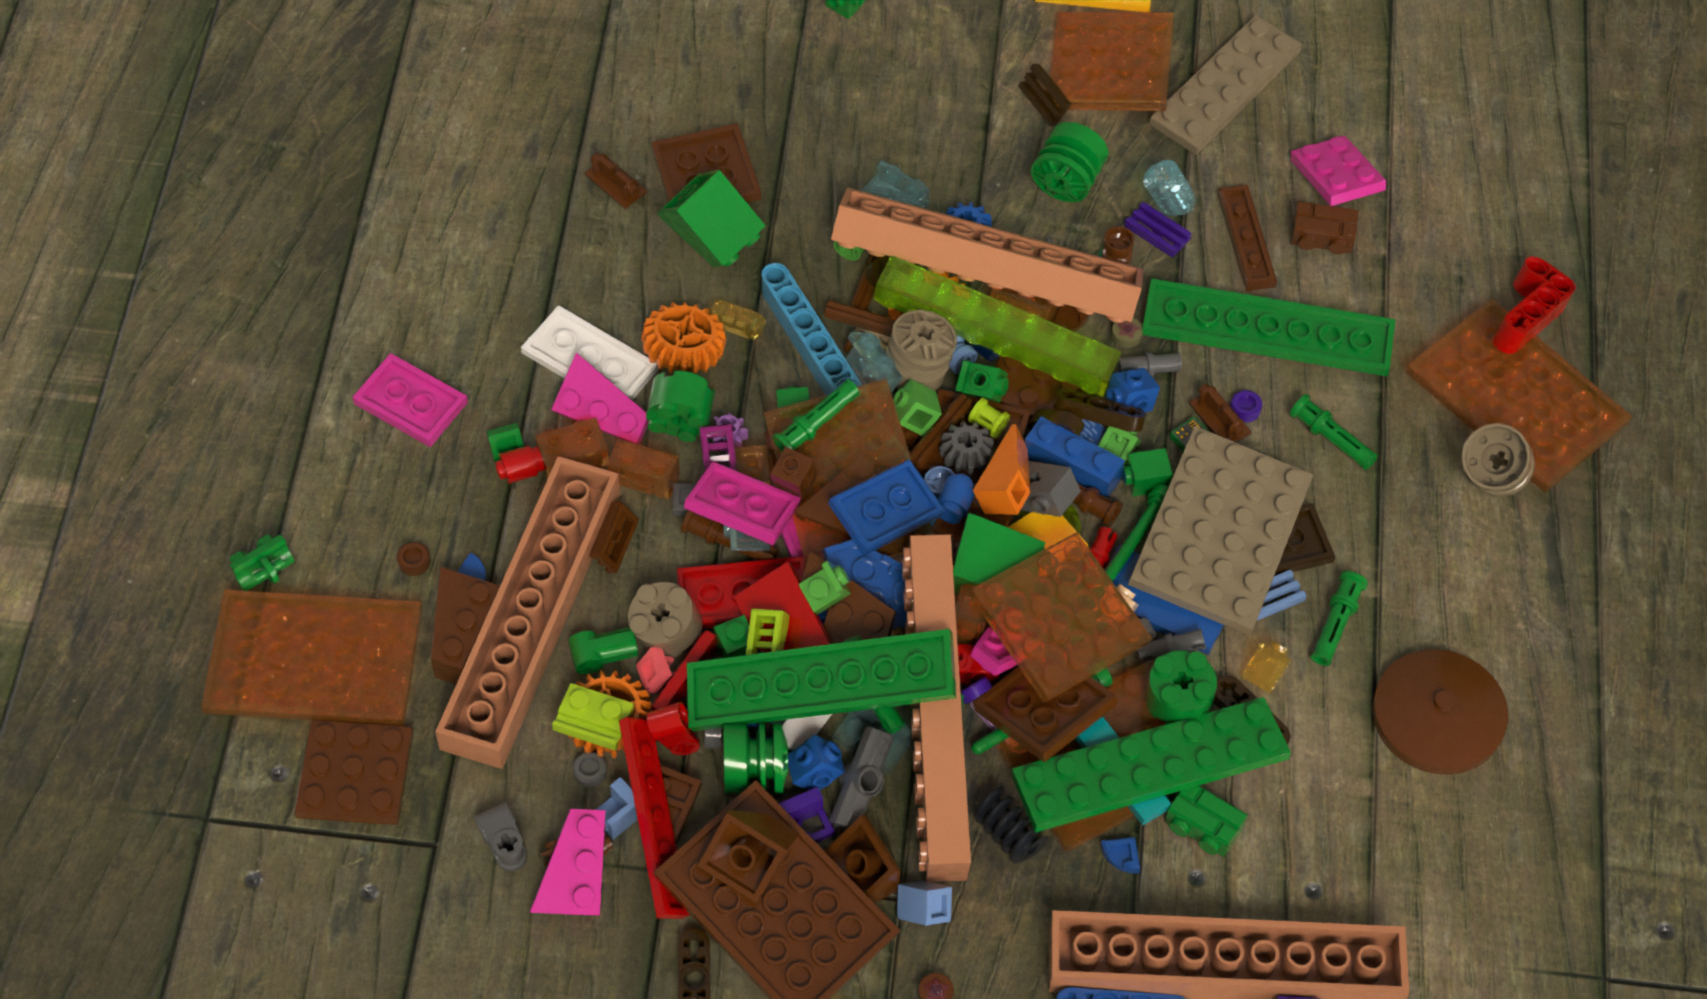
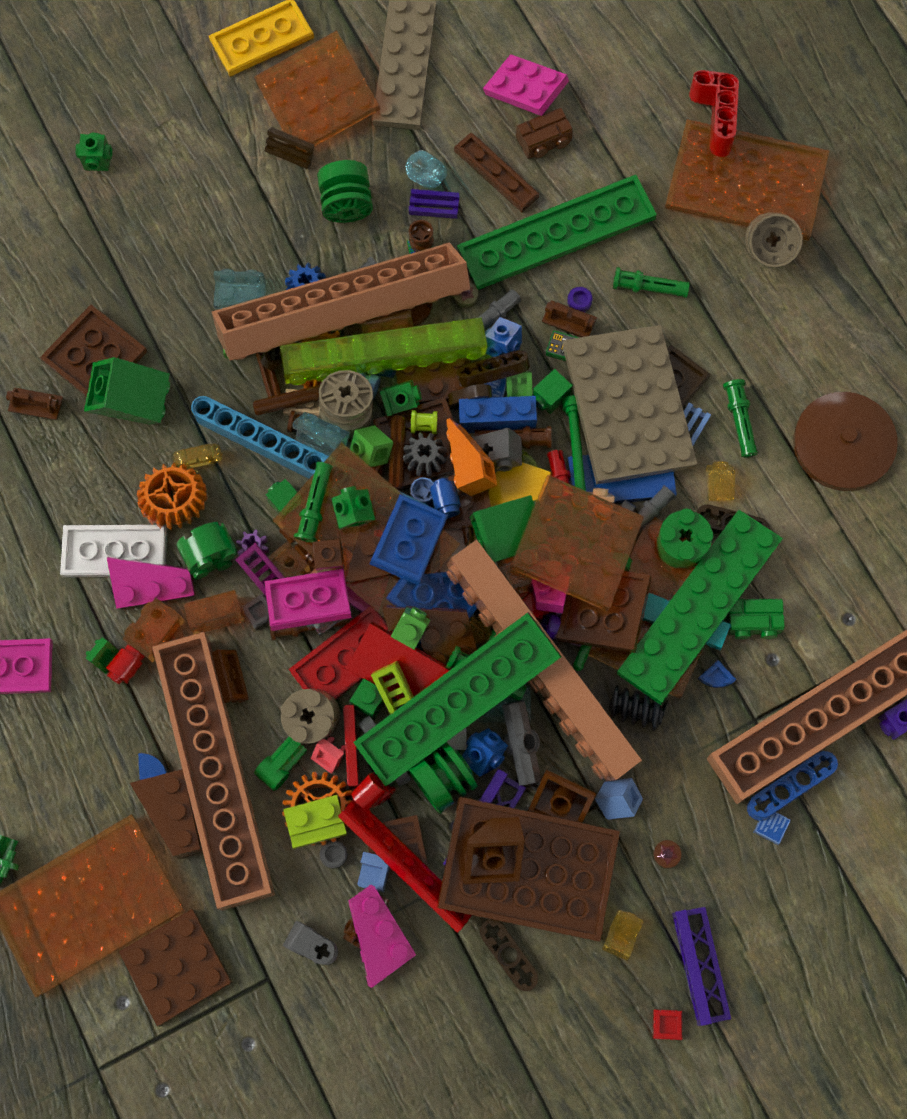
camera: 30 degrees left, 15 degrees up
reddish brown tile [397,542,431,576] -> none
none -> green brick [331,486,376,529]

